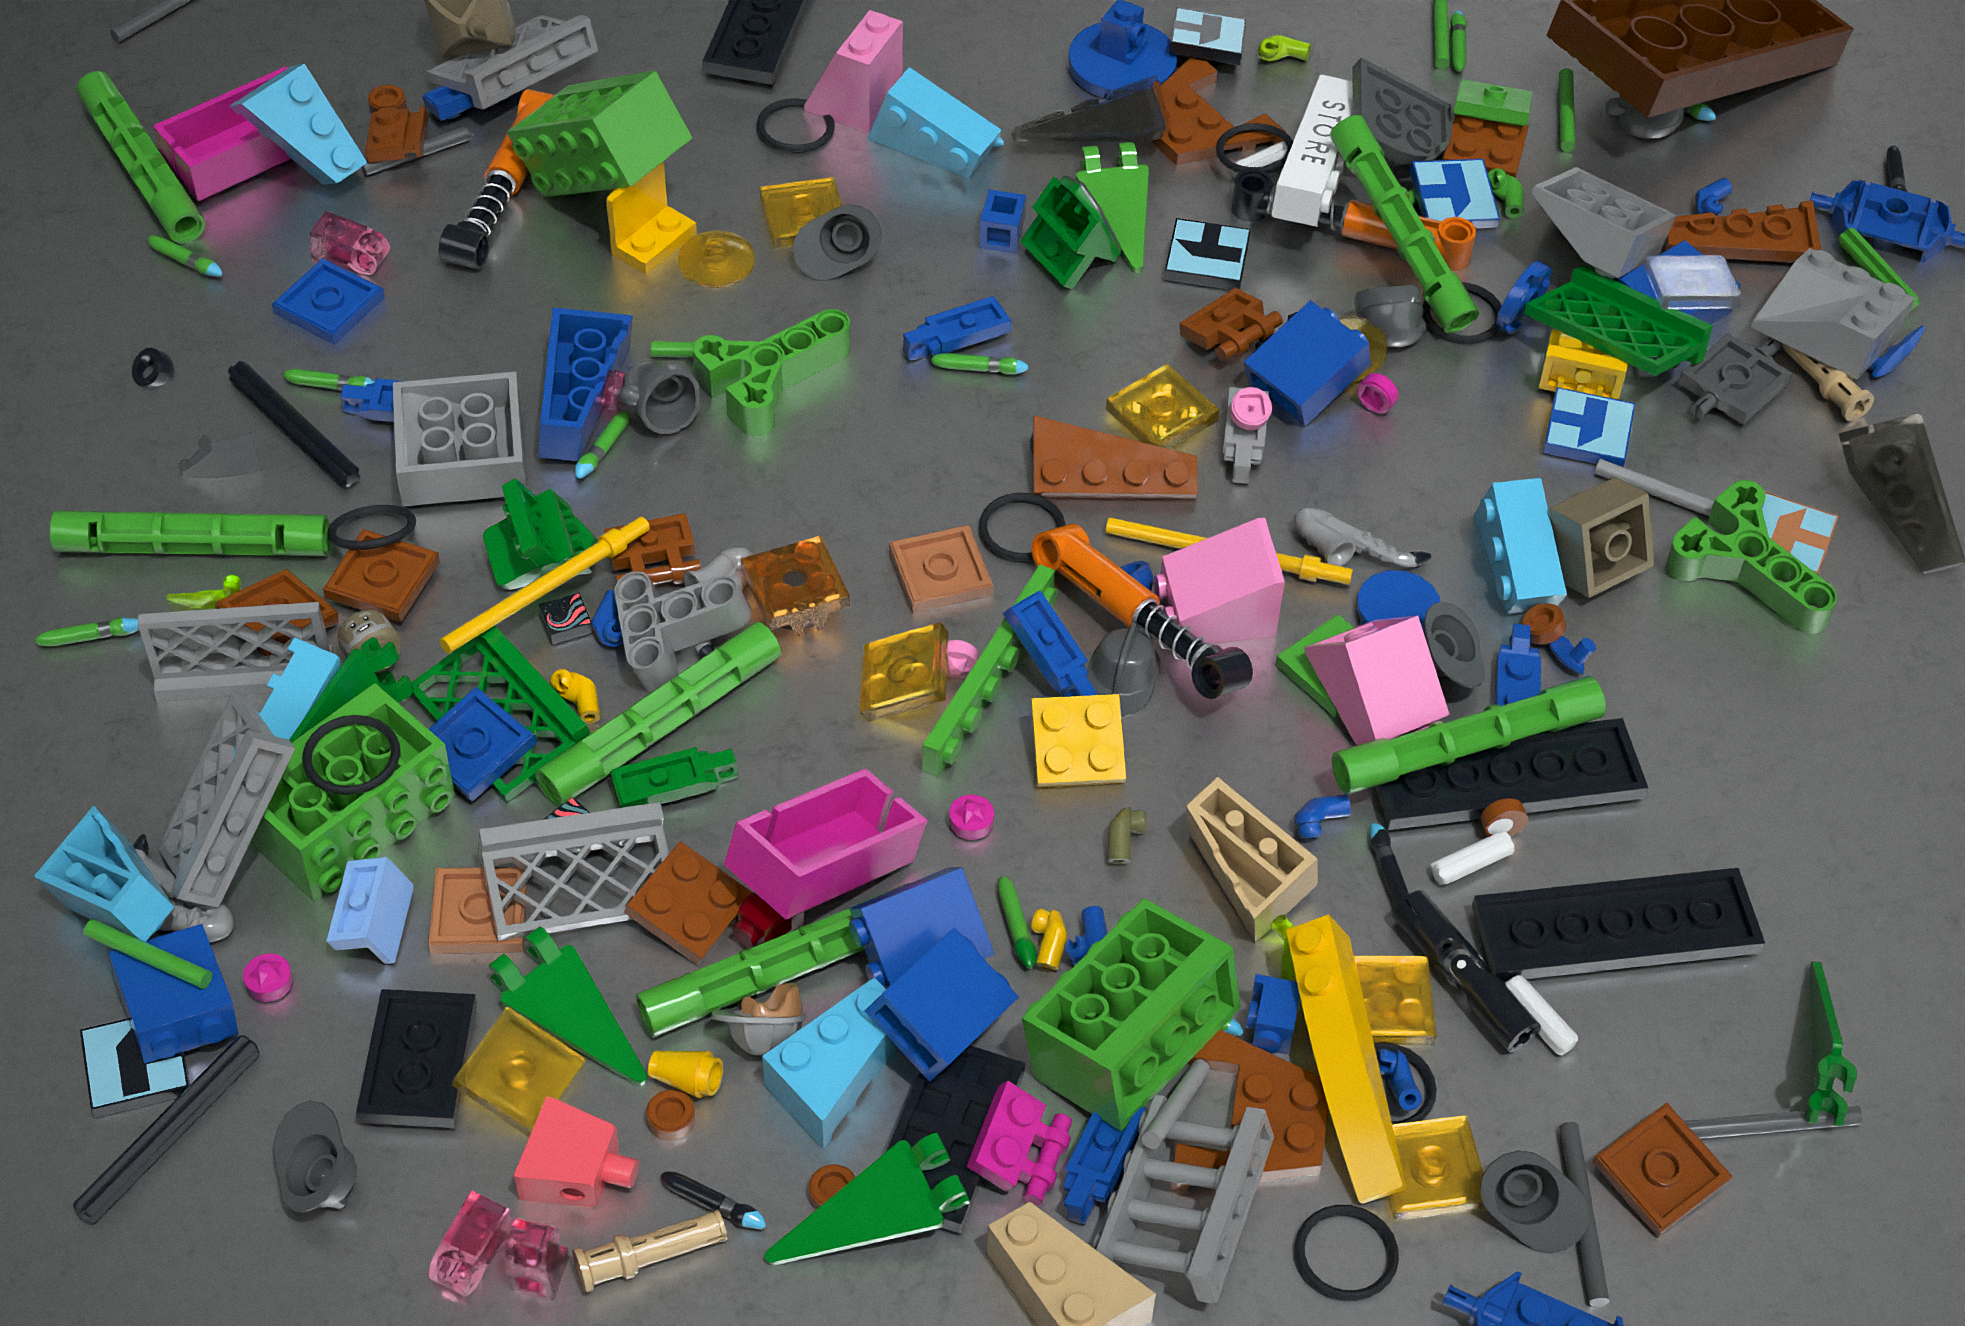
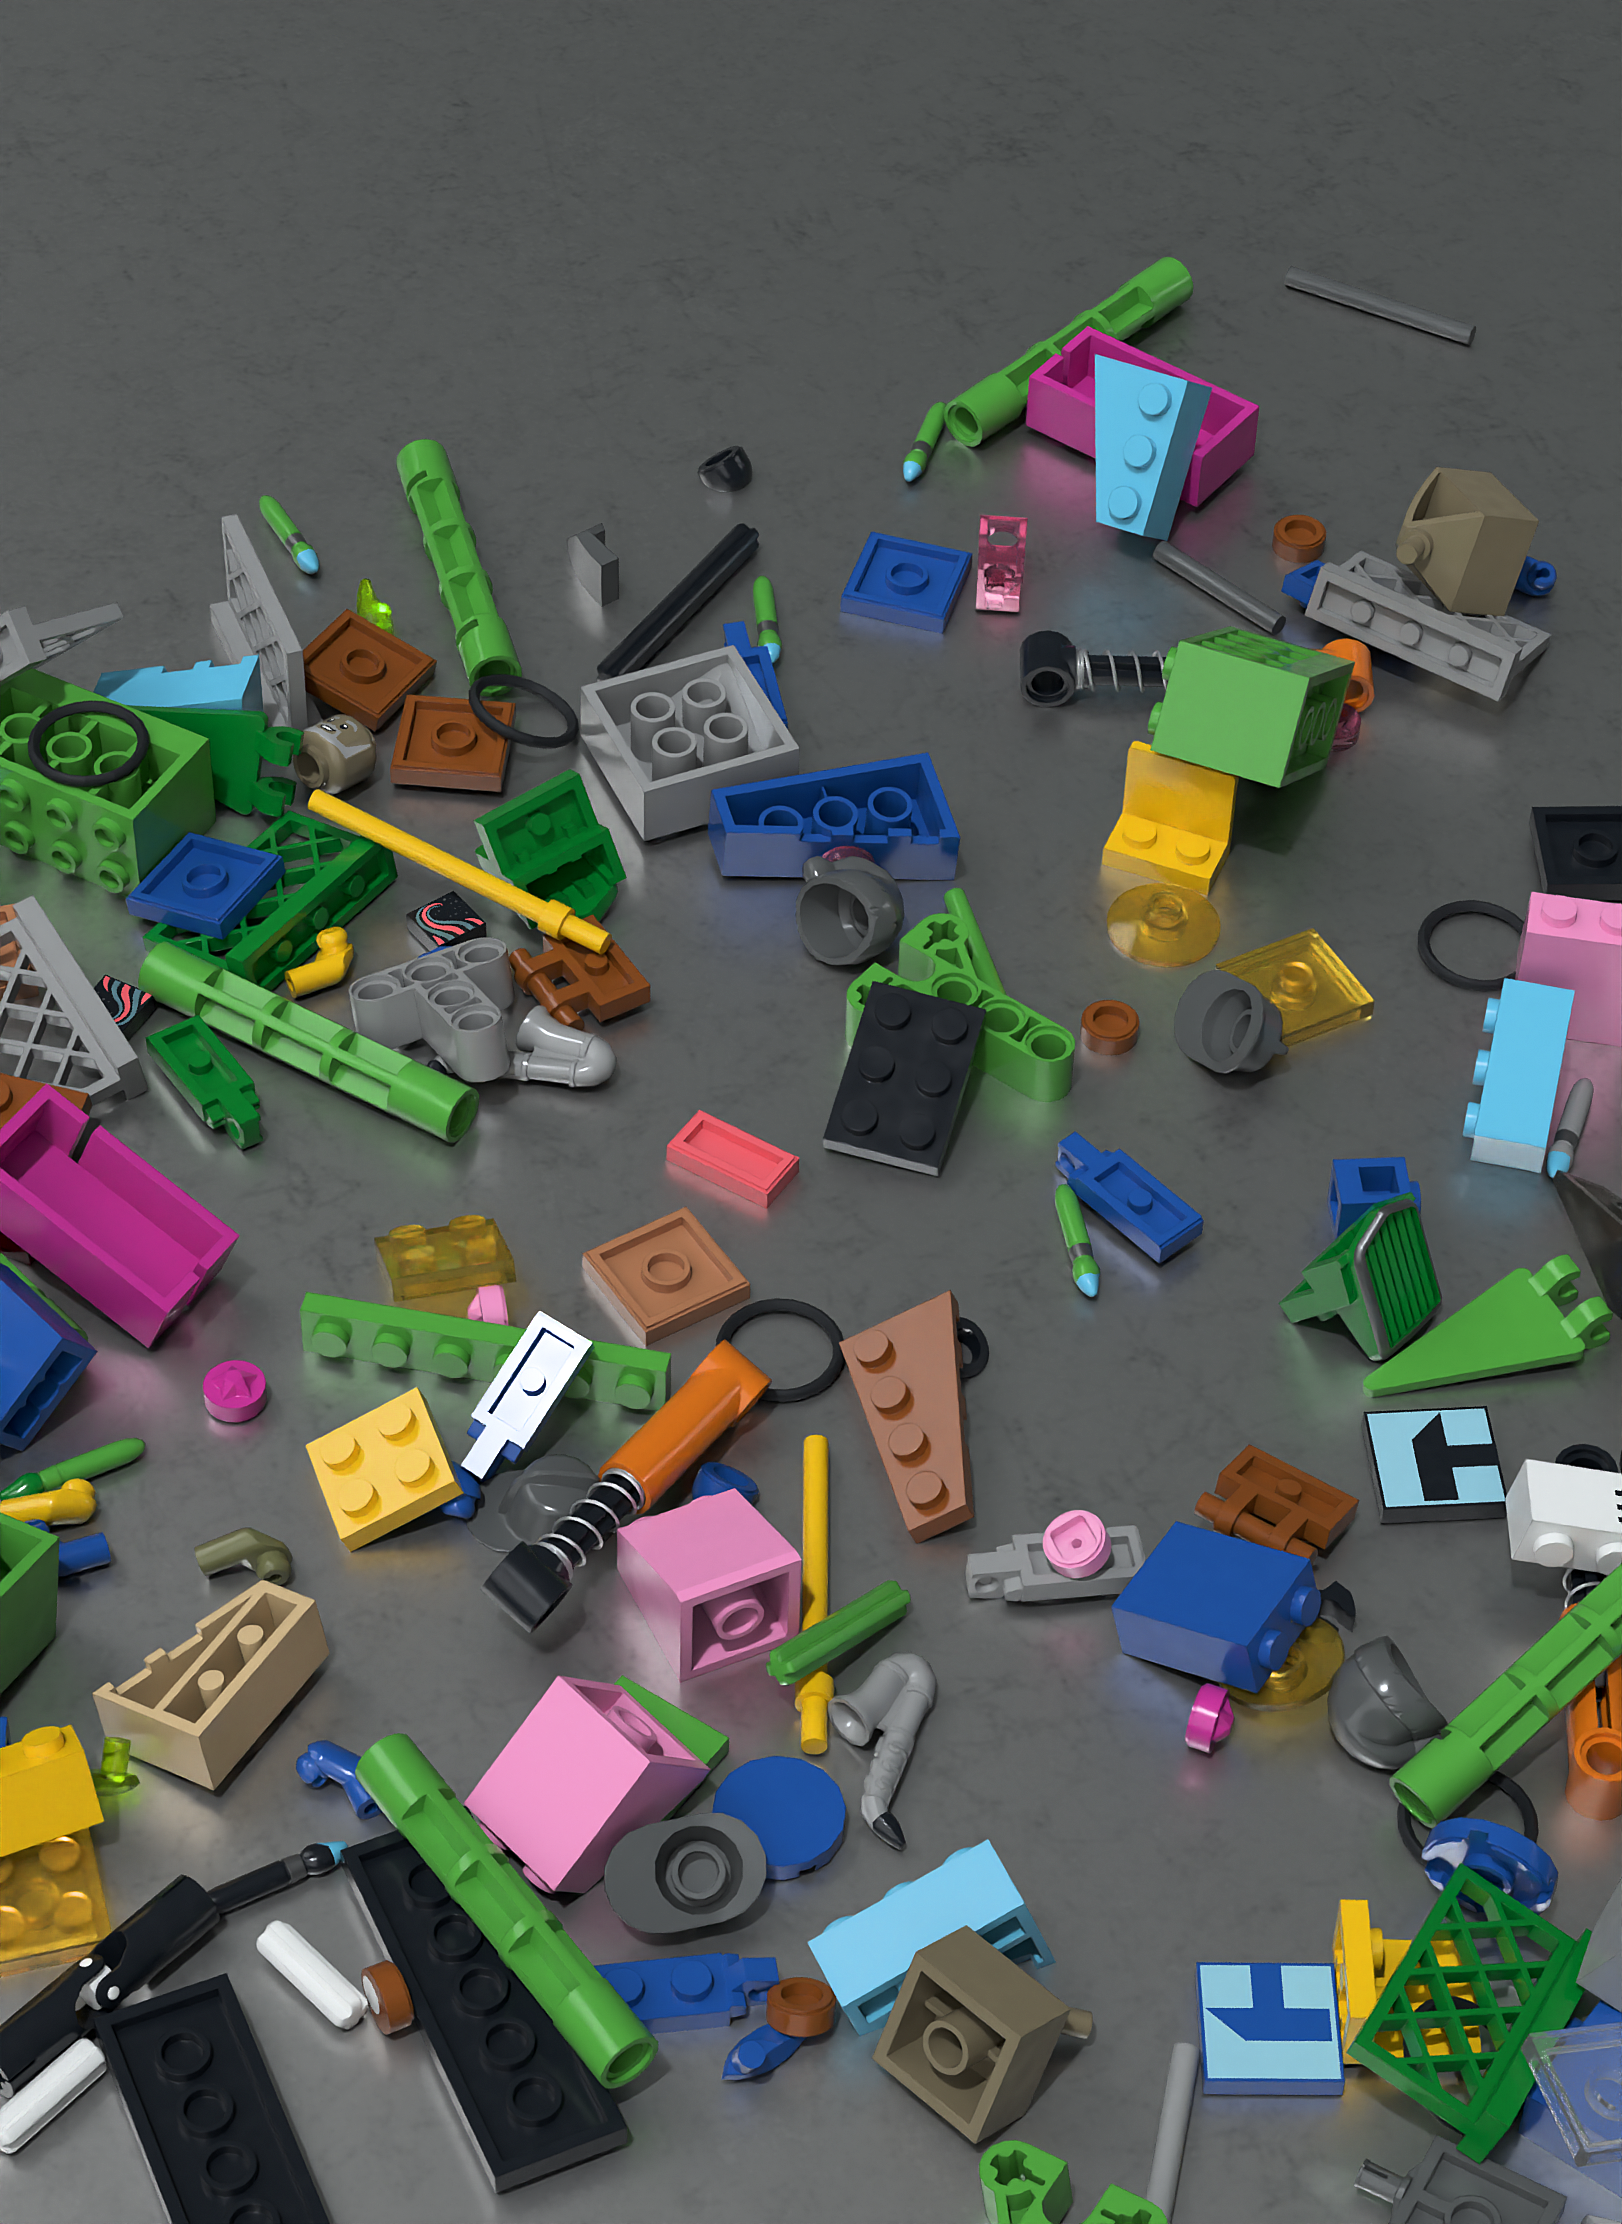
camera: 75 degrees right, 5 degrees down
dark orange plate [365,106,428,163] -> none
bright green piece [575,410,630,479] -> none
clear orange piece [741,536,850,636] -> none
clear yellow plate [1106,364,1220,449] -> none
none -> coral tile [666,1110,799,1209]
none -> bright green axle [766,1580,911,1686]
none -> black plate [823,981,986,1177]
none -> dark orange tile [1080,1000,1139,1056]

